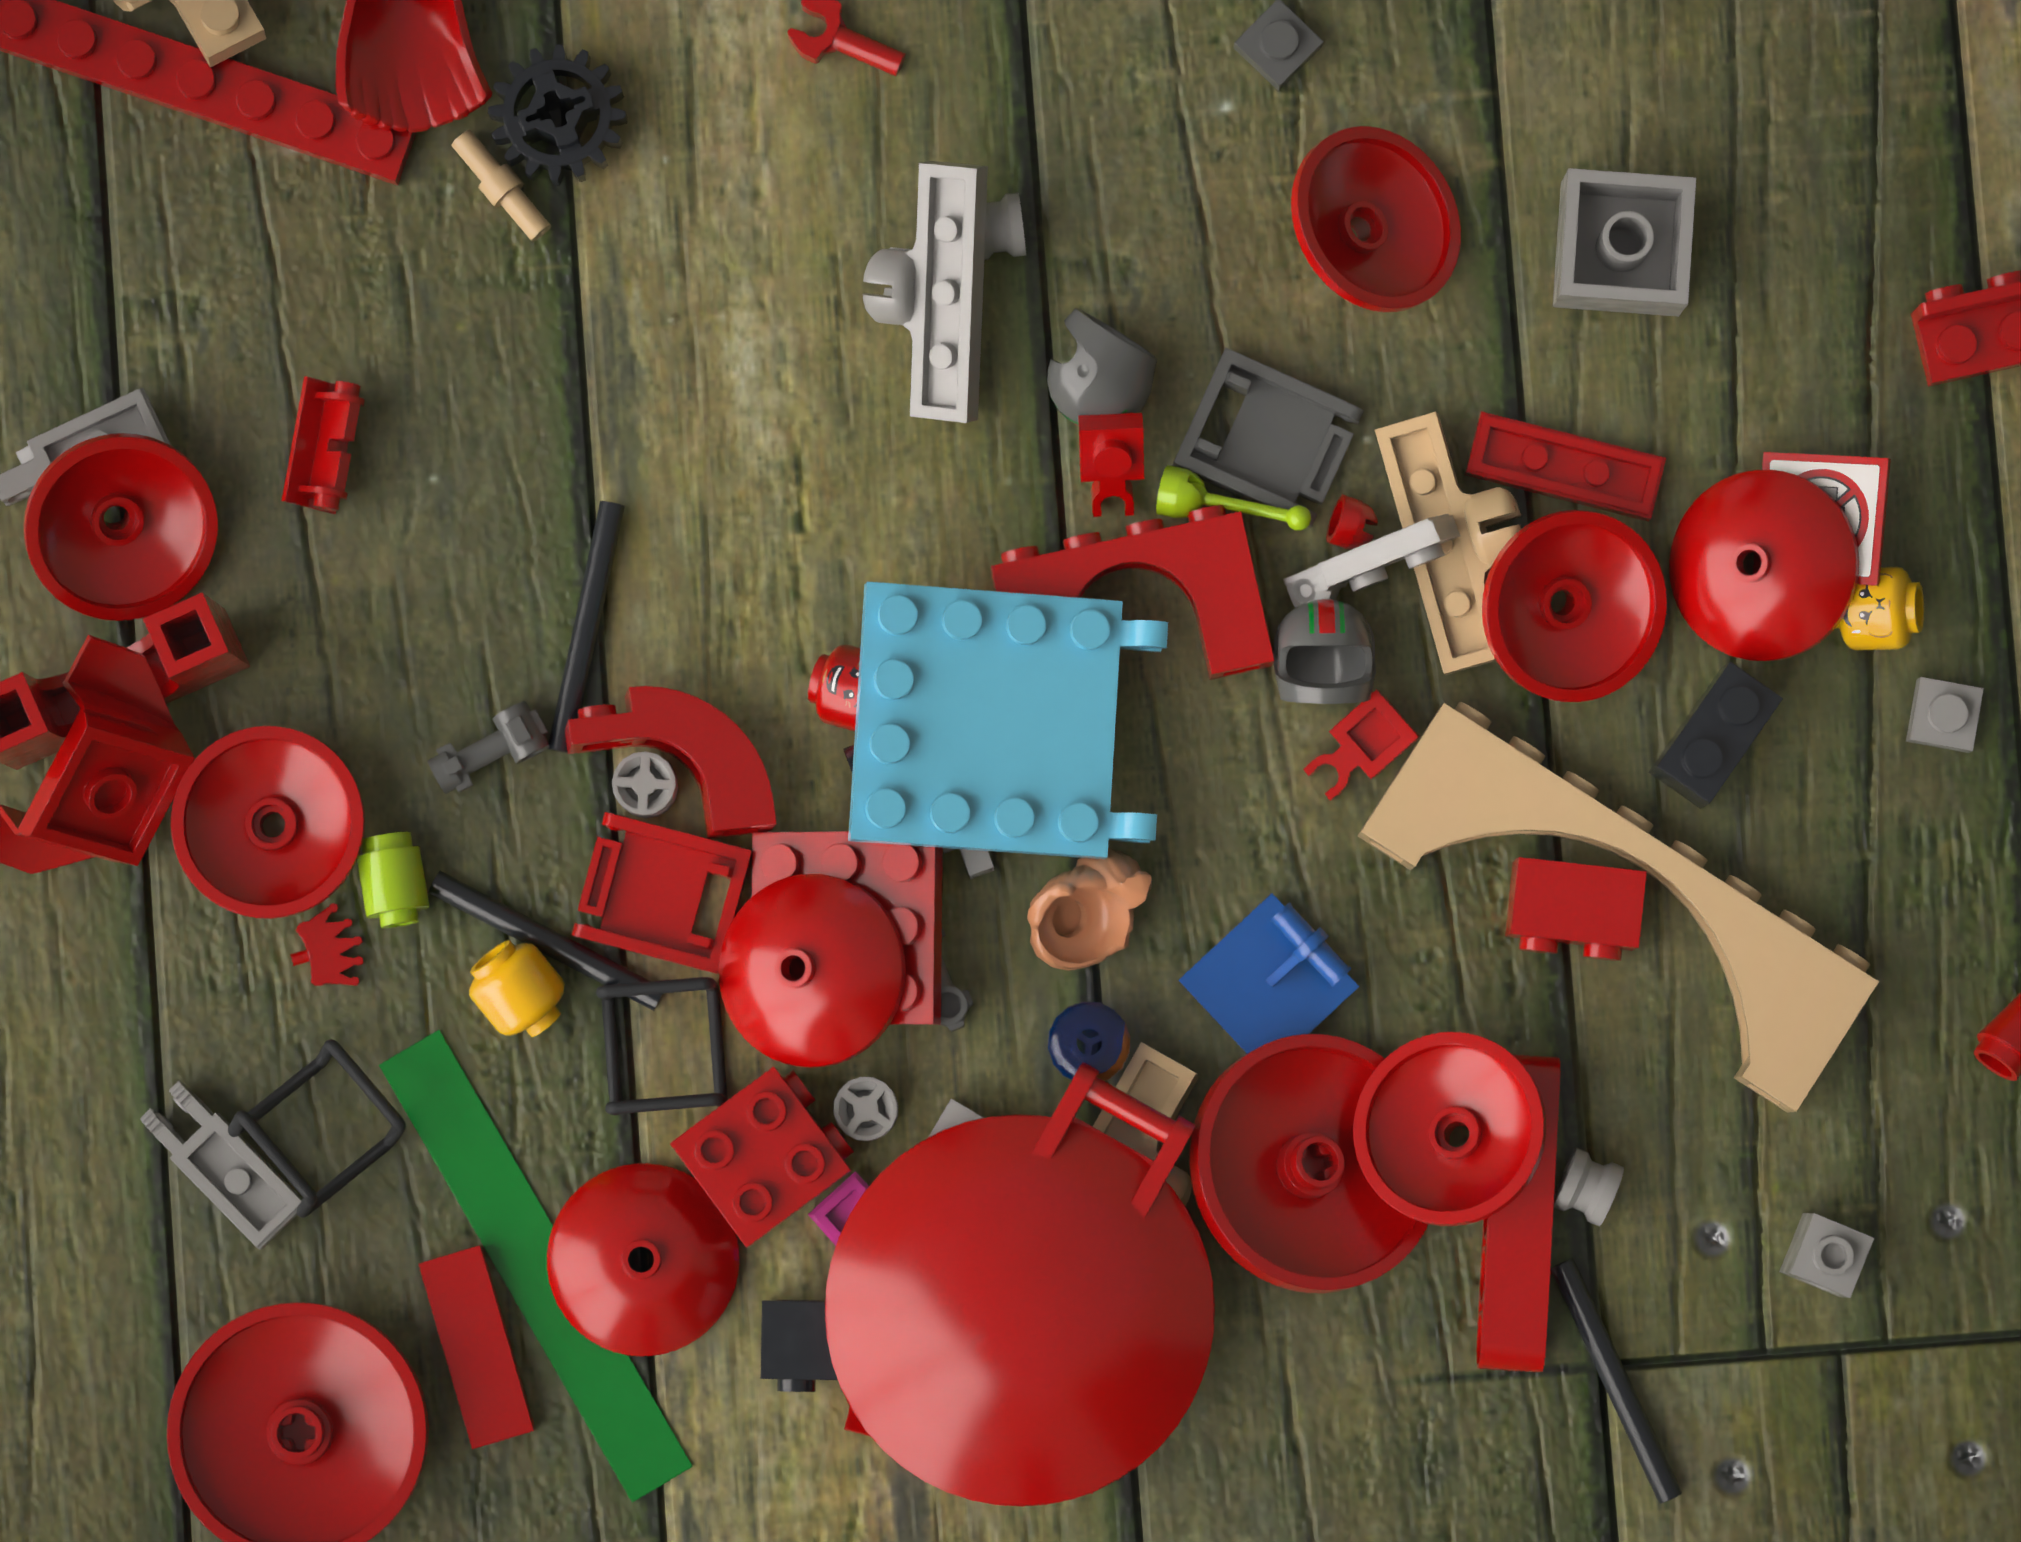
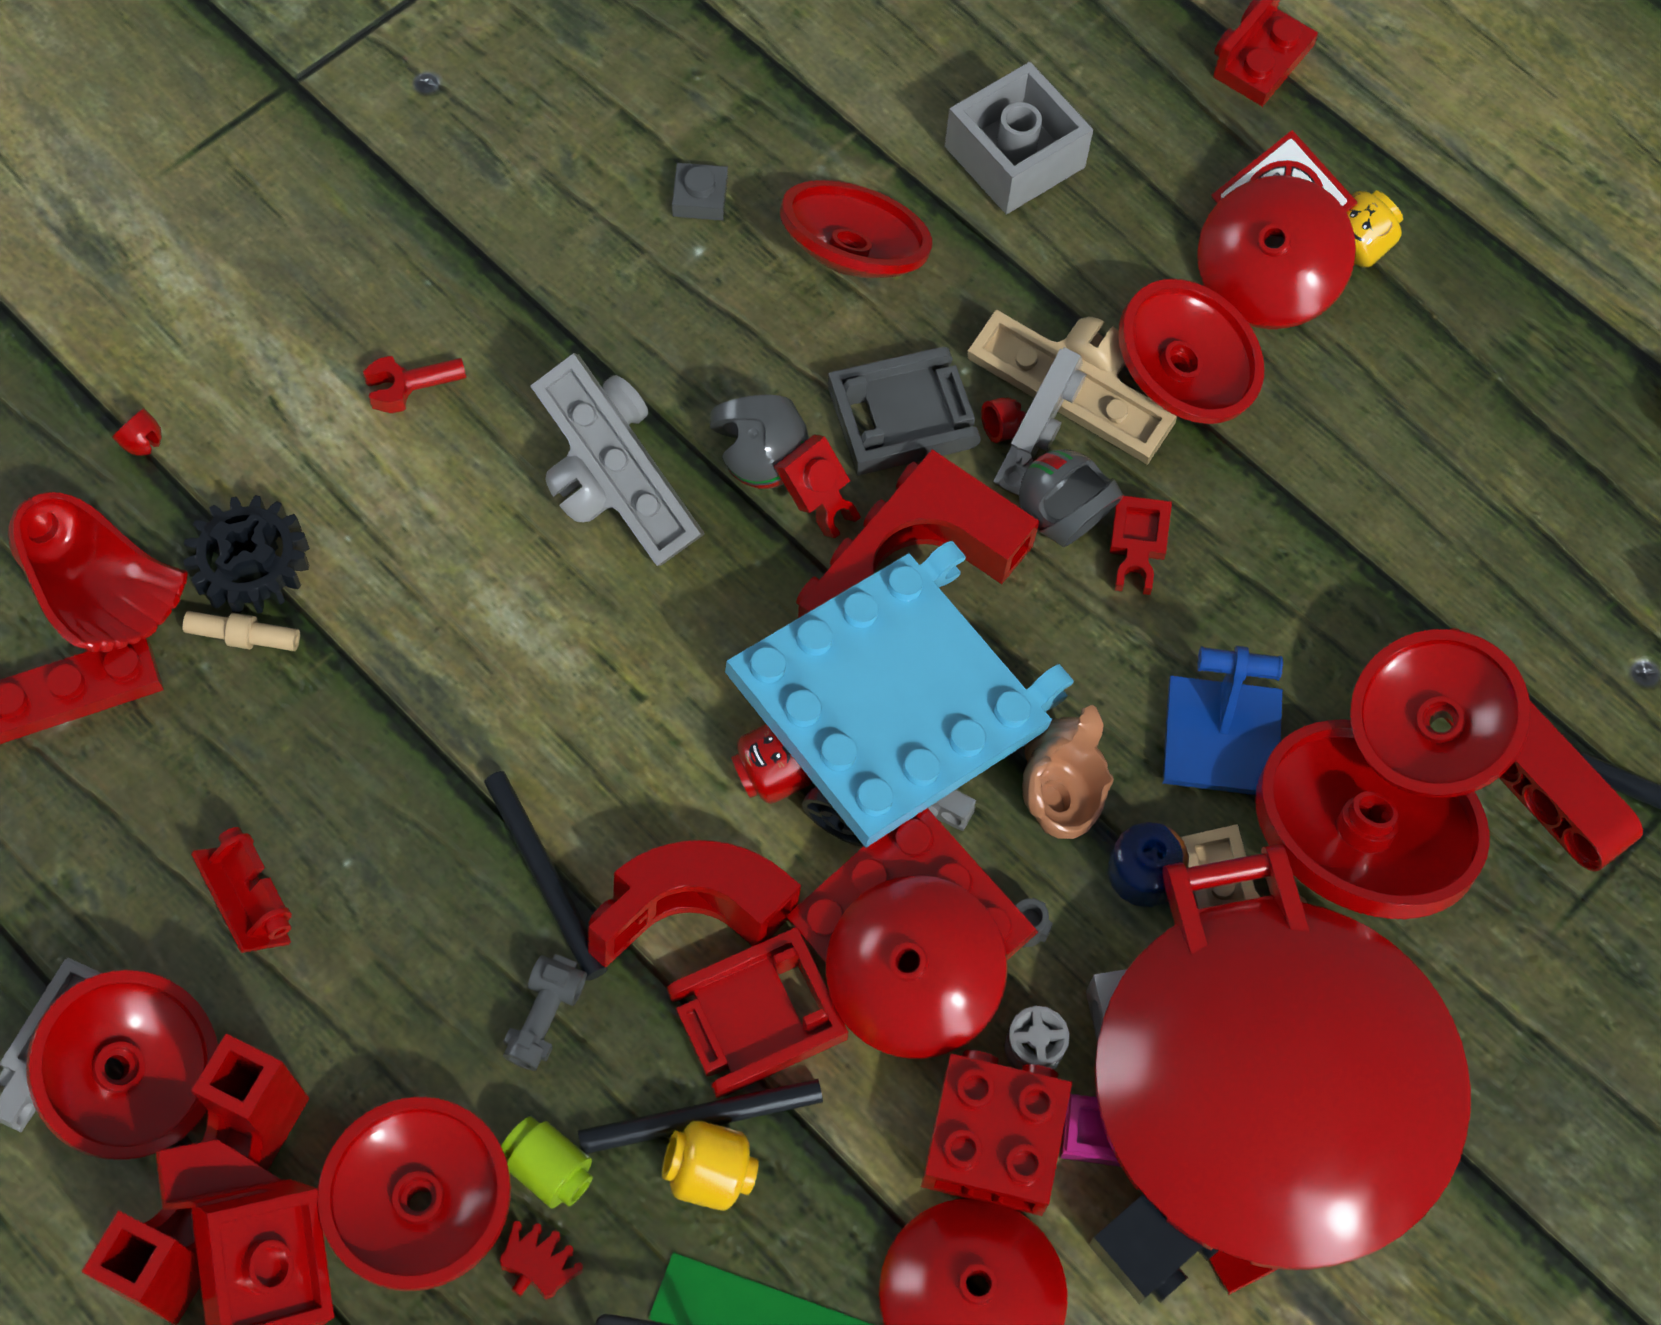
camera: 45 degrees left, 20 degrees down
black piece [596,977,727,1115] -> none
light grey wheel [612,751,679,819] -> none
lime hinge [1156,465,1311,531] -> none
tan arch [1357,702,1879,1113] -> none
red tile [1464,411,1666,522] -> none
red brick [1505,857,1647,961] -> none
light grey wheel [1554,1147,1624,1226] -> none
black brick [1648,662,1783,809] -> none
light grey plate [1906,677,1984,753] -> none

